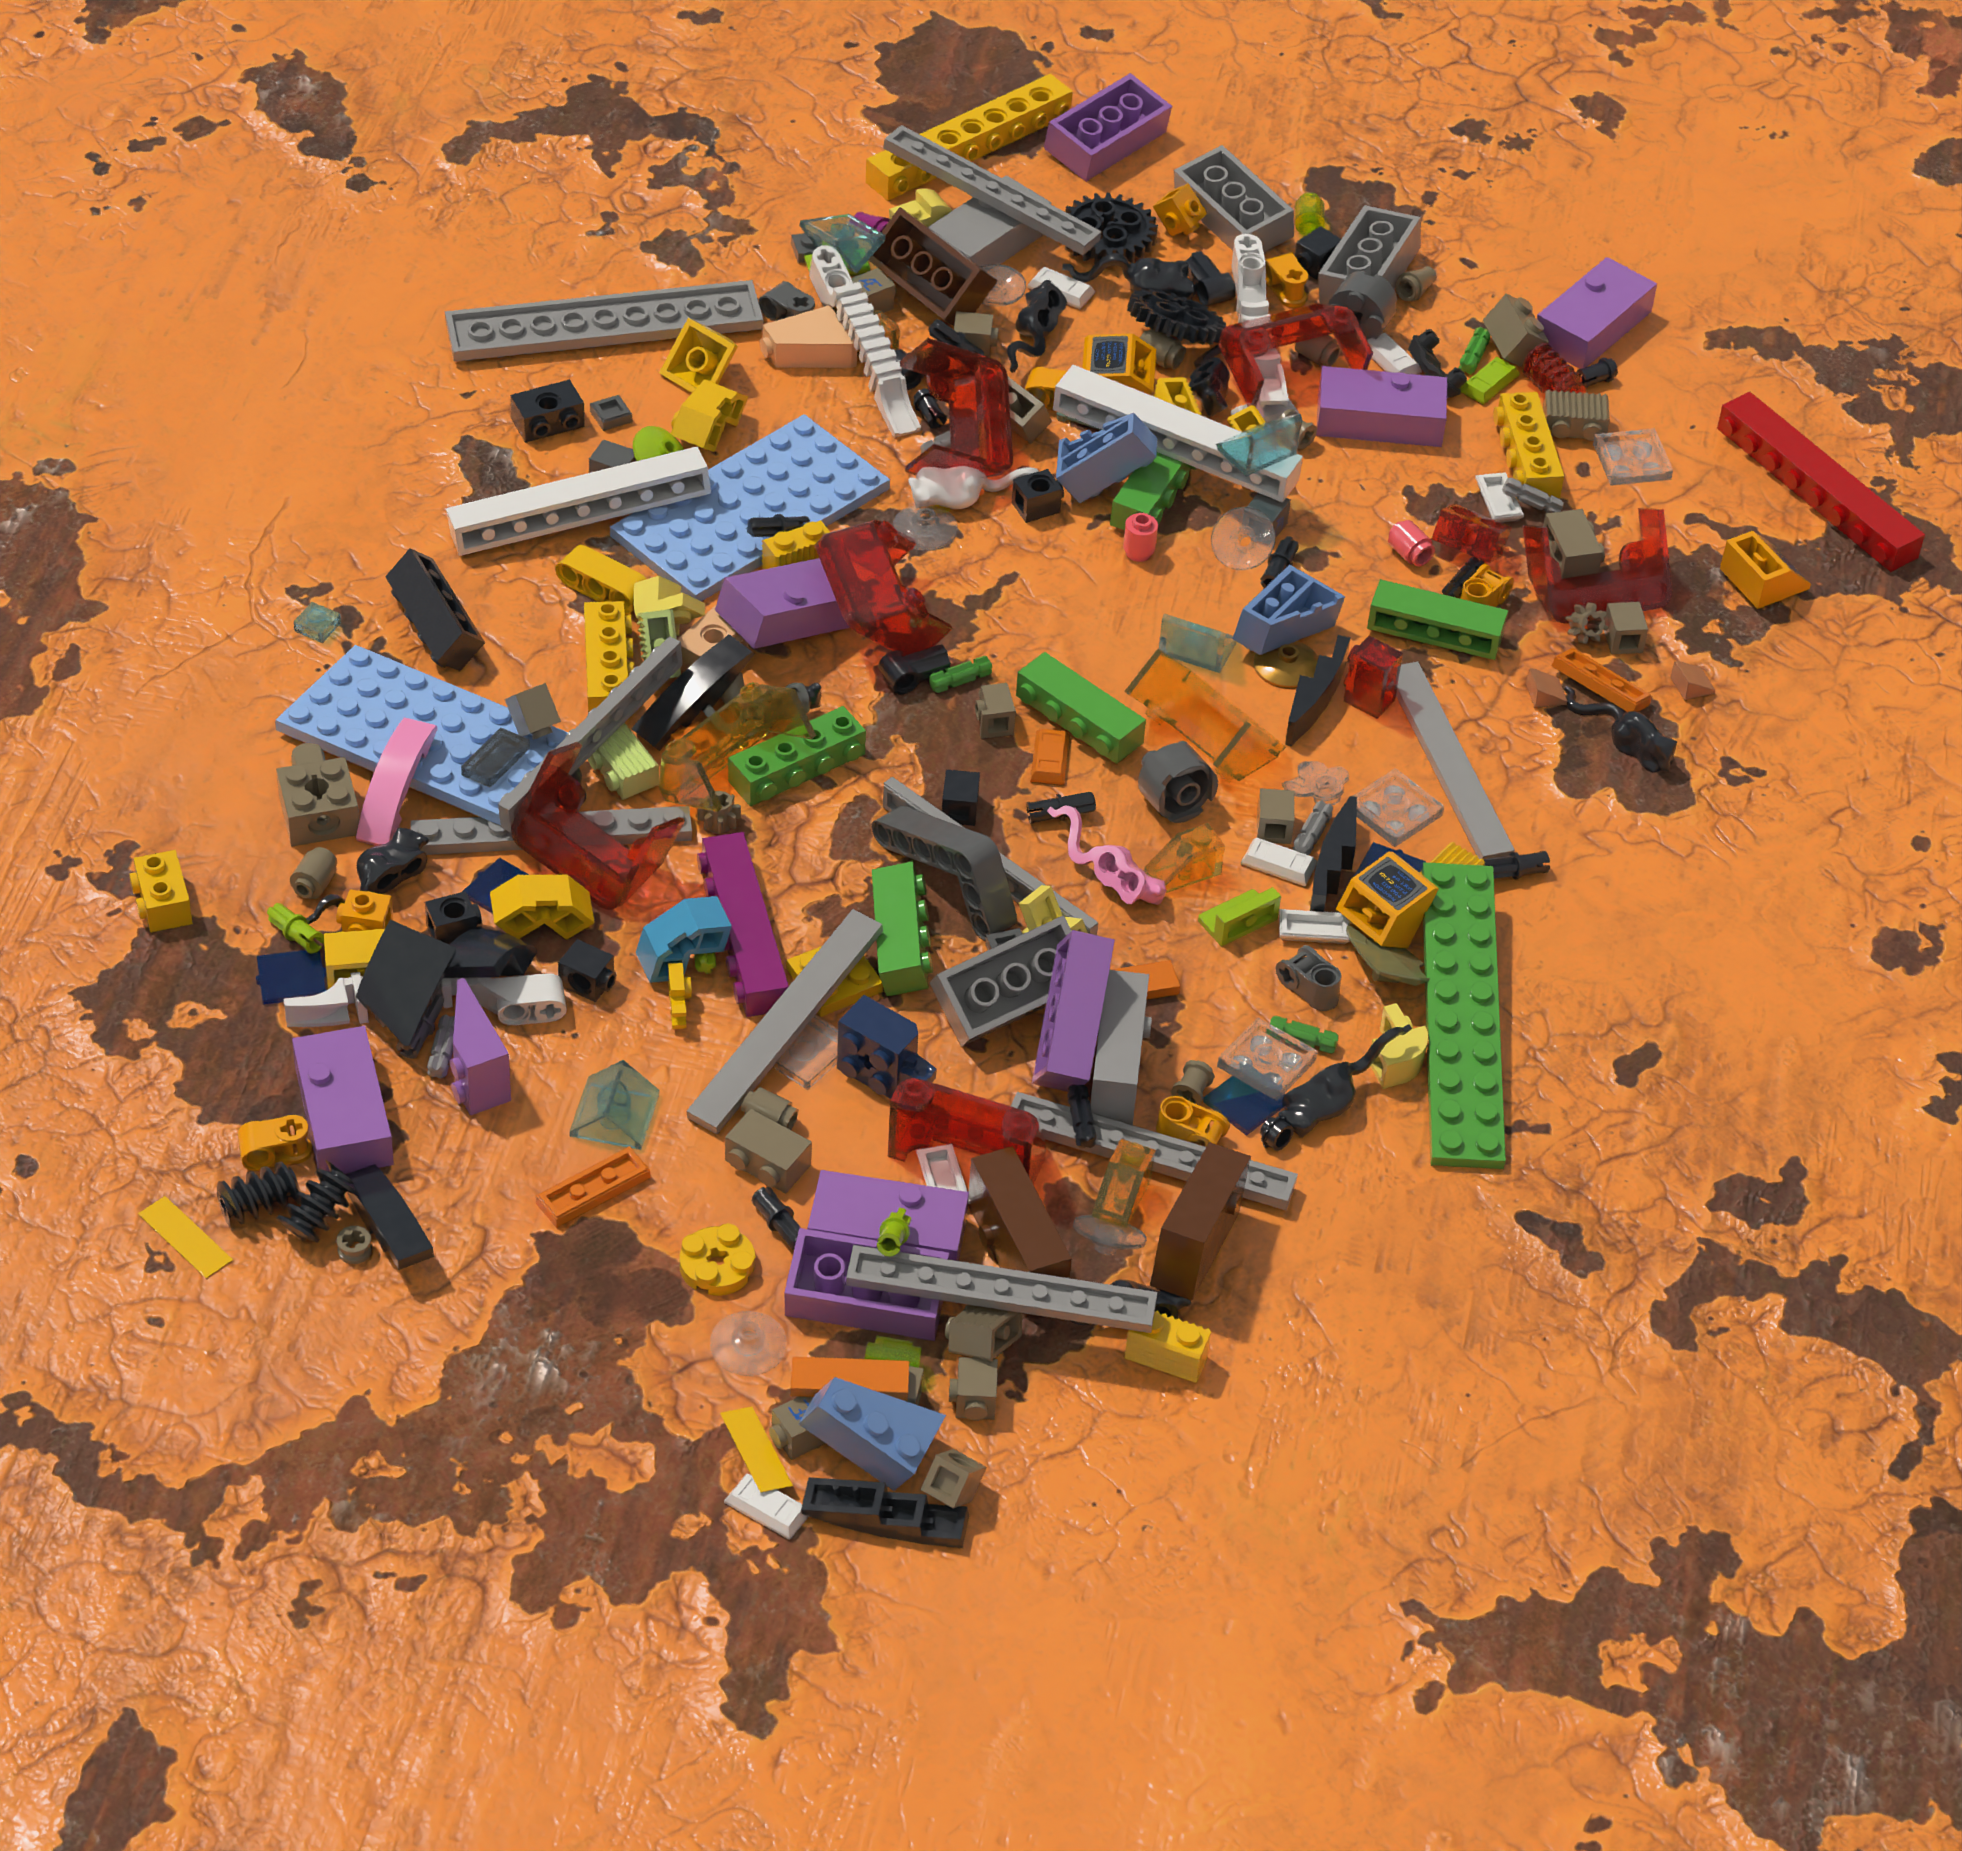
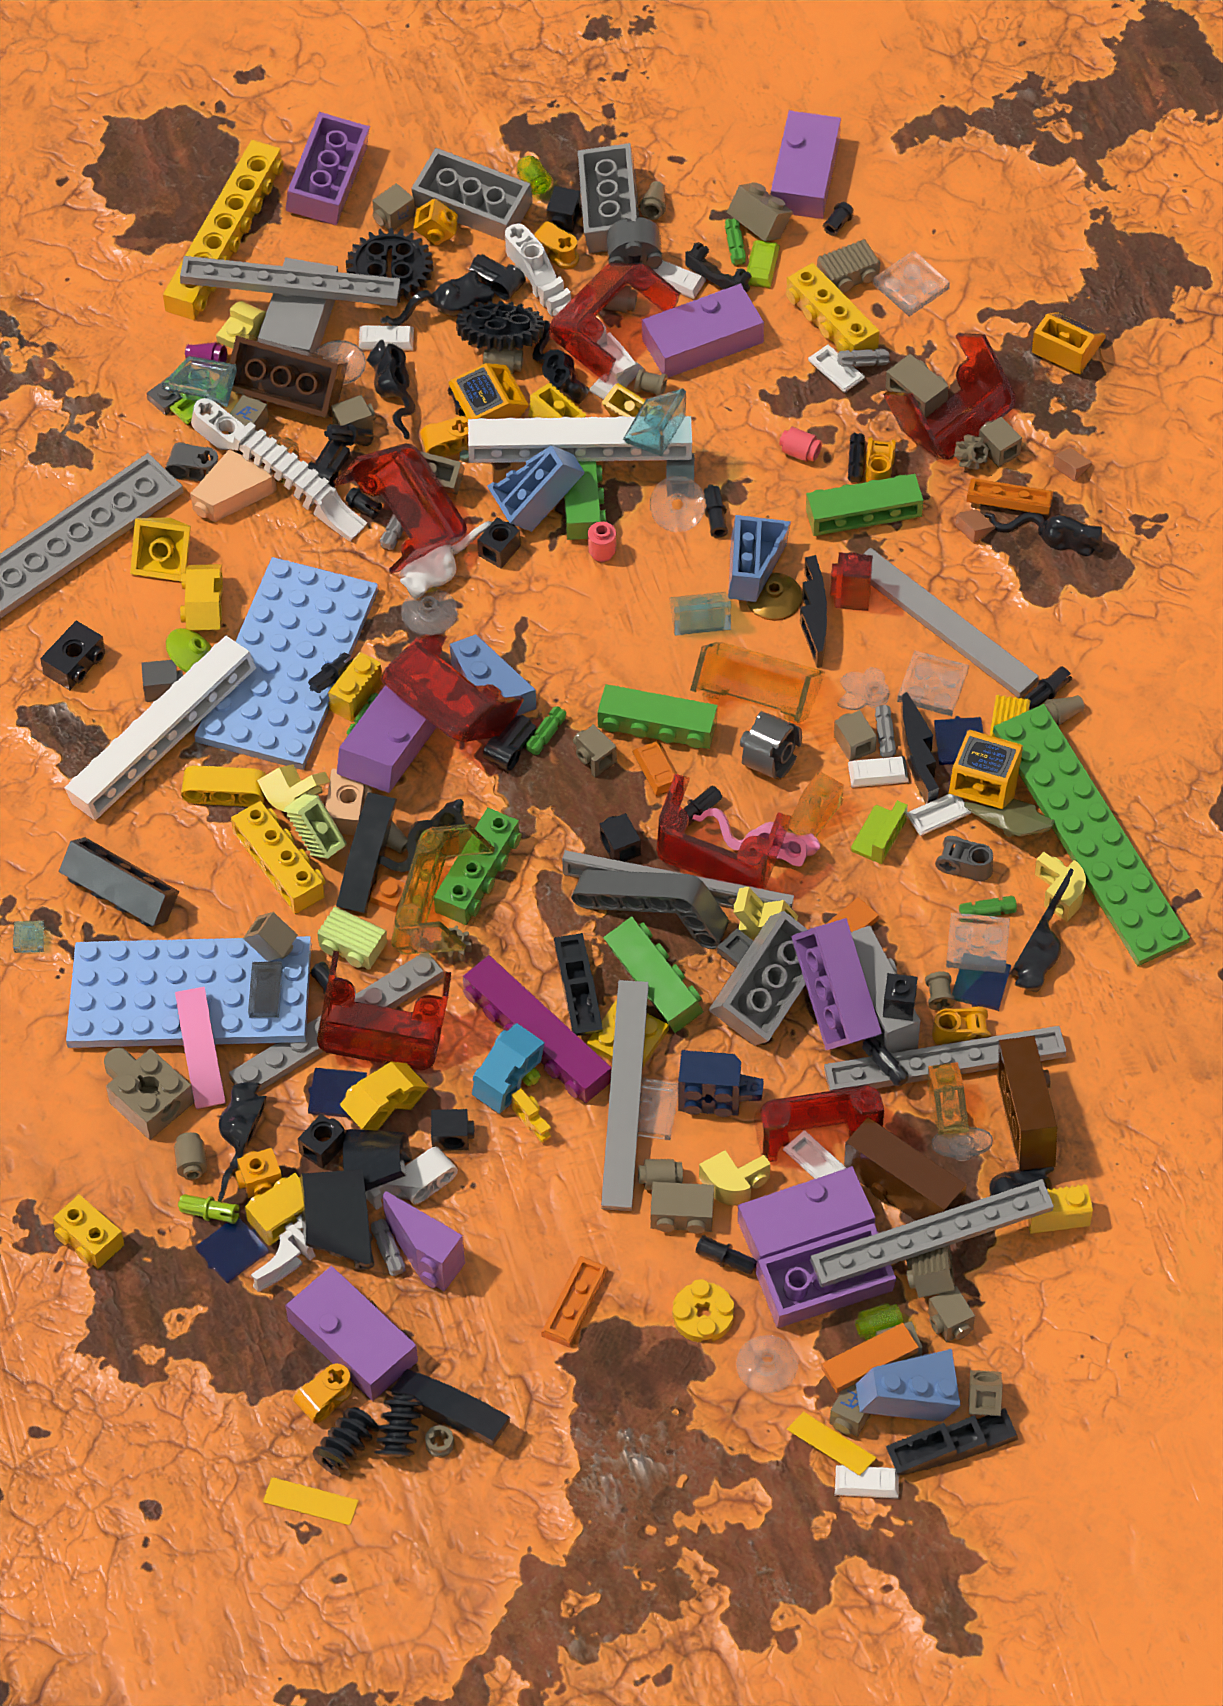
camera: 25 degrees left, 10 degrees up
light grey plate [498,636,683,833] -> none
clear light blue slope [569,1060,659,1150] -> none
dark grey tile [590,395,632,431] -> none
lime axle [877,1208,912,1256] -> none
black plate [1260,1116,1294,1151] -> none
clear red brick [1431,503,1512,563] -> none
clear red piece [1522,343,1586,394] -> none
red brick [1717,391,1925,572] -> none
none -> dark tan brick [372,183,415,230]
none -> medium blue wedge [450,634,536,728]
none -> black slope [554,933,603,1036]
none -> clear red windscreen [656,773,792,889]
none -> light yellow brick [699,1150,770,1205]
none -> black brick [883,973,918,1021]
none -> dark tan cone [1044,695,1085,726]

